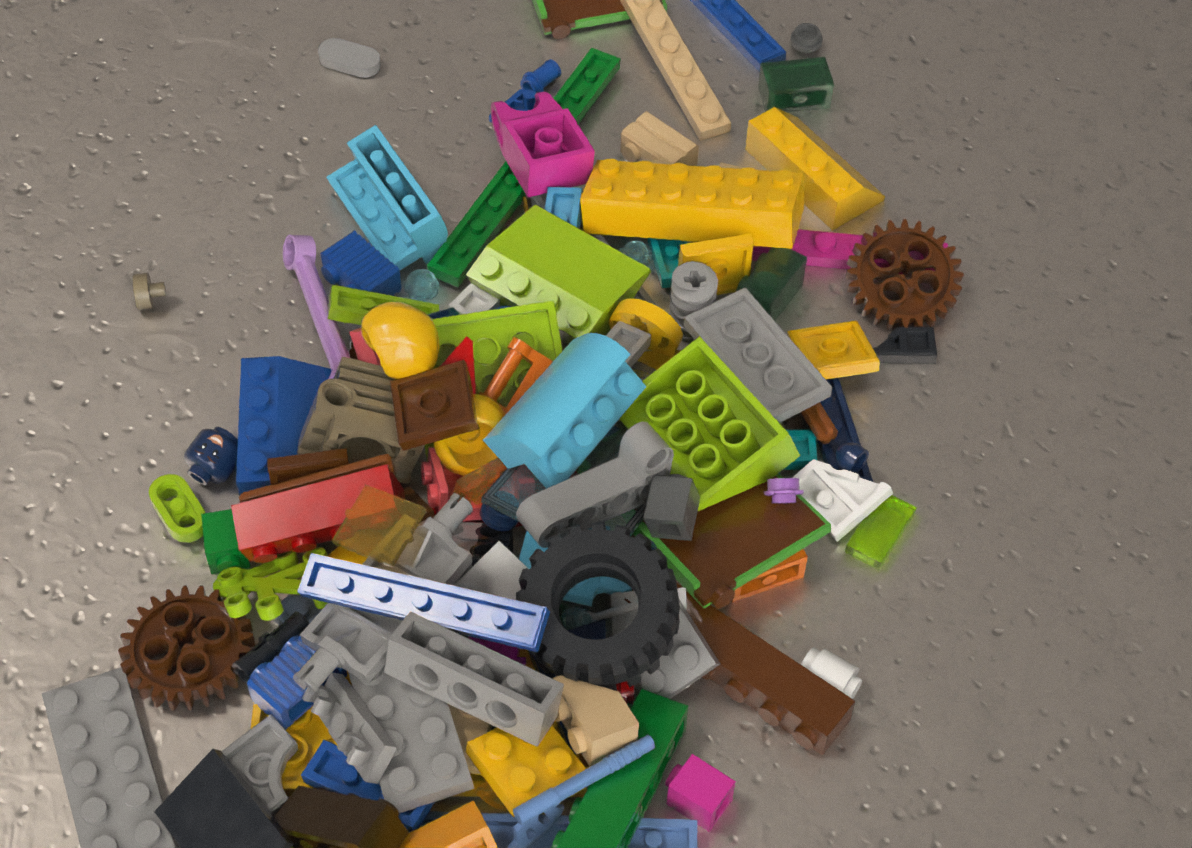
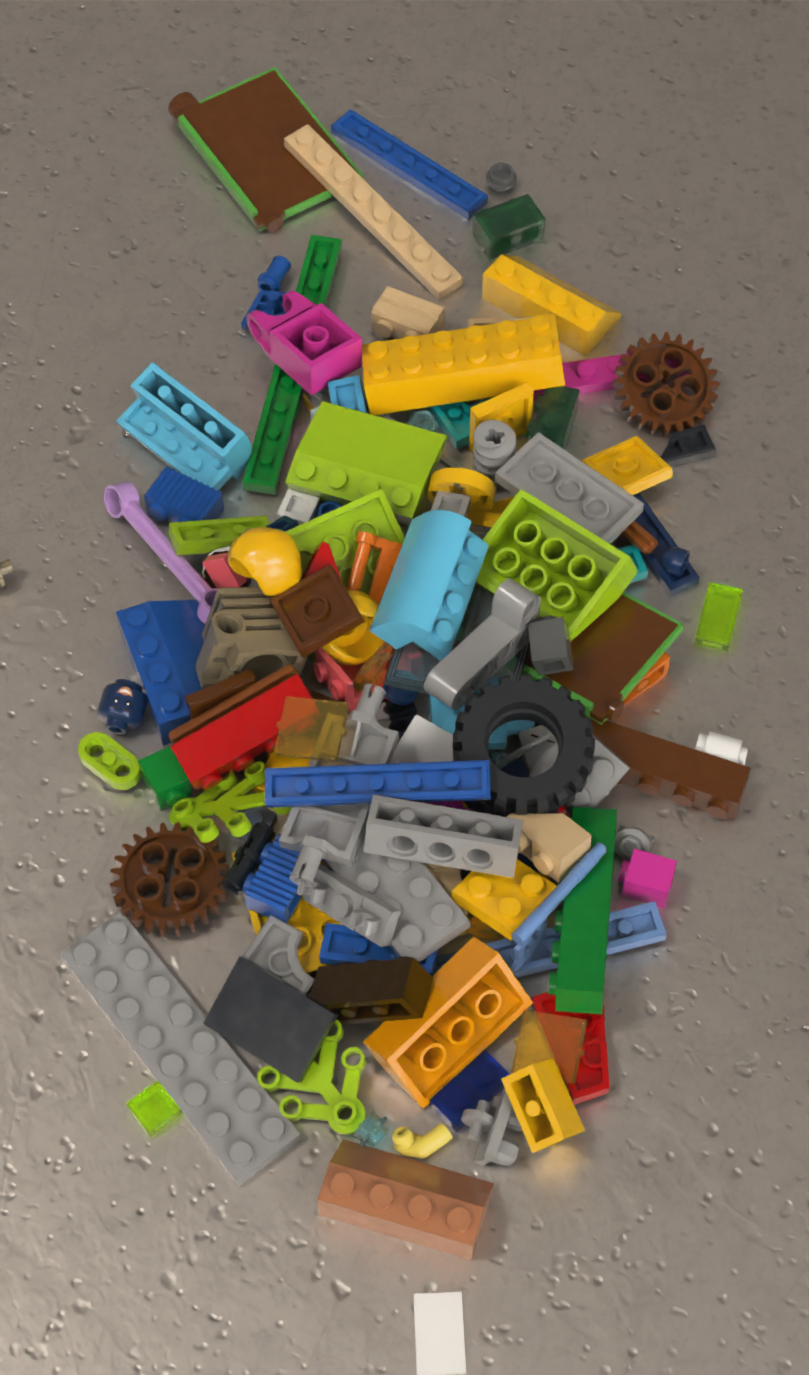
camera: 15 degrees left, 5 degrees up
light grey tile [318,38,381,78] -> none
clear light blue plate [404,269,439,302] -> none
medium lavender plate [764,478,804,504] -> none
white wing [792,459,893,542] -> none
none -> light grey plate [615,825,655,861]

